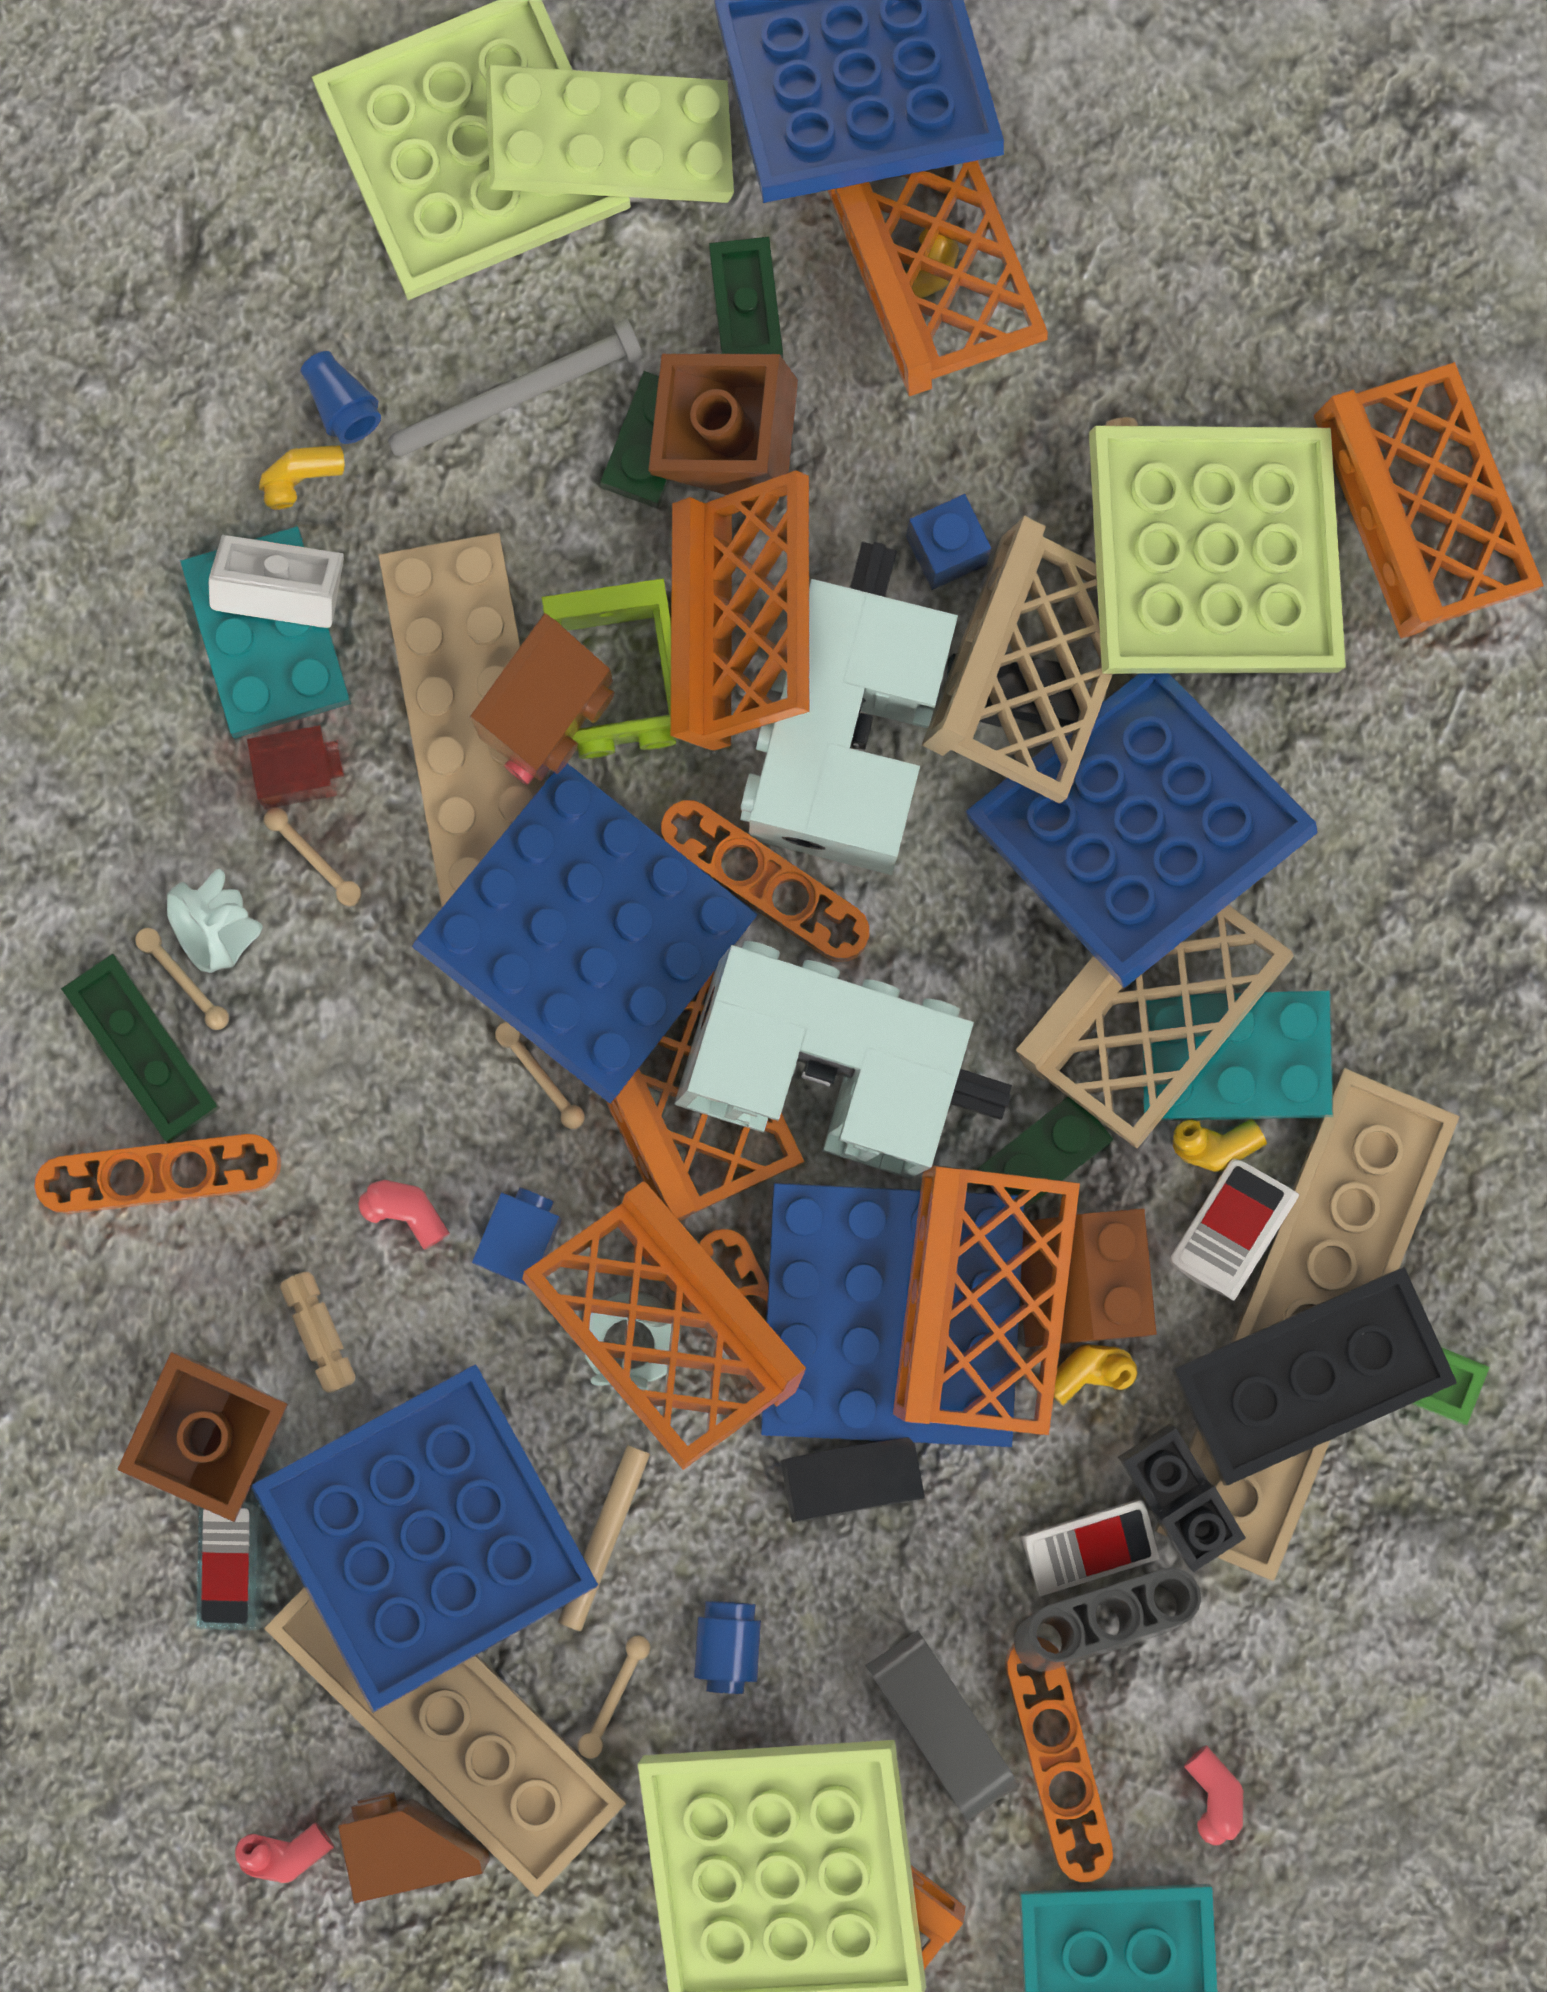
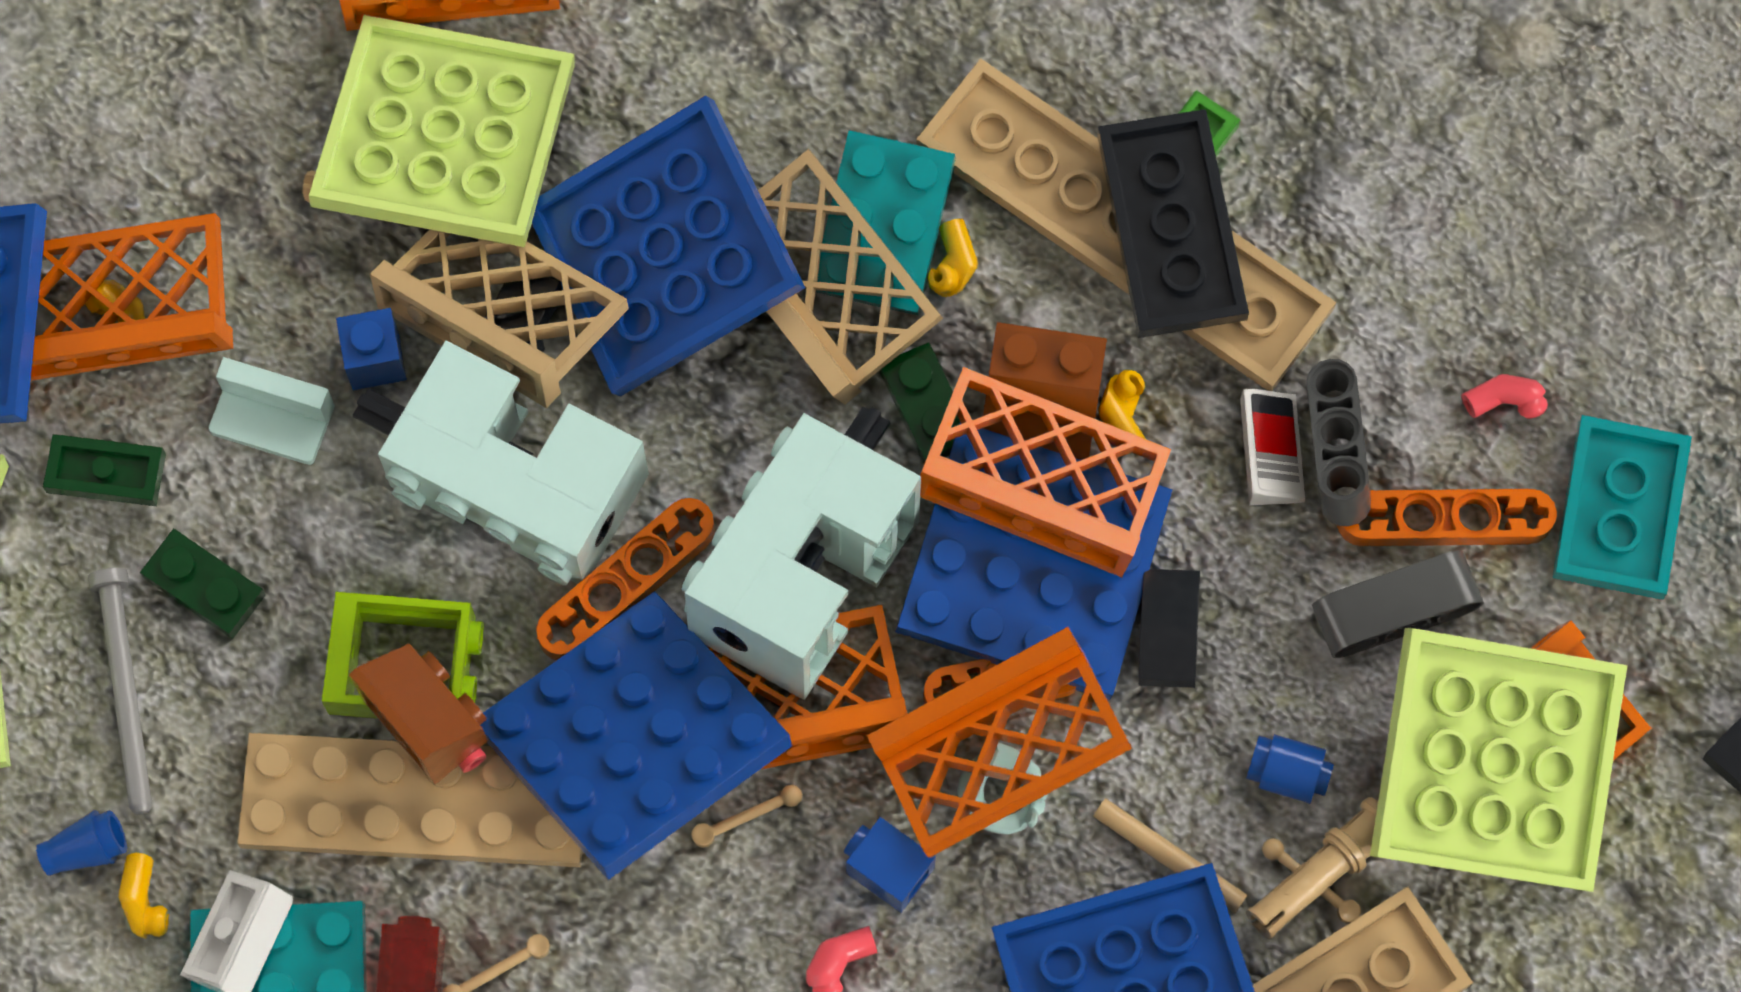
camera: 70 degrees left, 10 degrees down
dark orange slope [648,354,798,495] -> none
orange fence [670,470,810,751] -> none
black slope [1118,1423,1246,1572] -> none
slope [1170,1158,1299,1301] -> none
none -> light aqua panel [209,357,335,465]
none -> tan pin [1246,797,1378,939]

